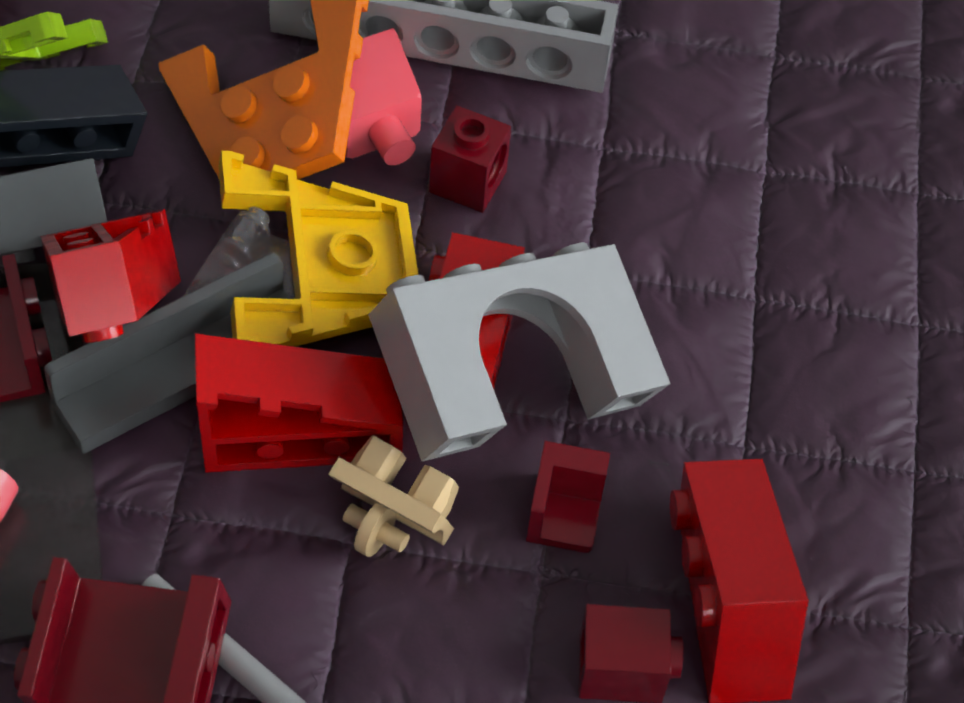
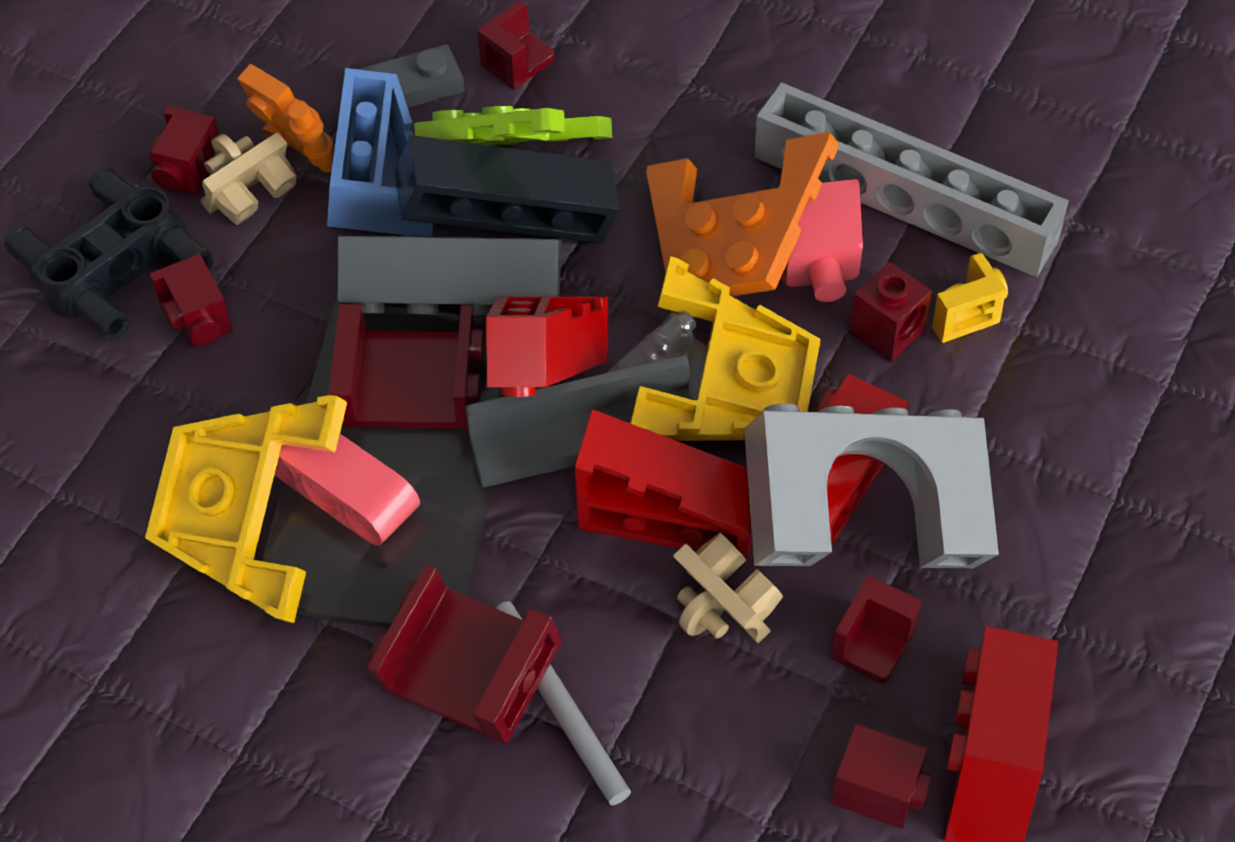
camera: 25 degrees right, 0 degrees up
none -> yellow bracket [932,252,1008,343]

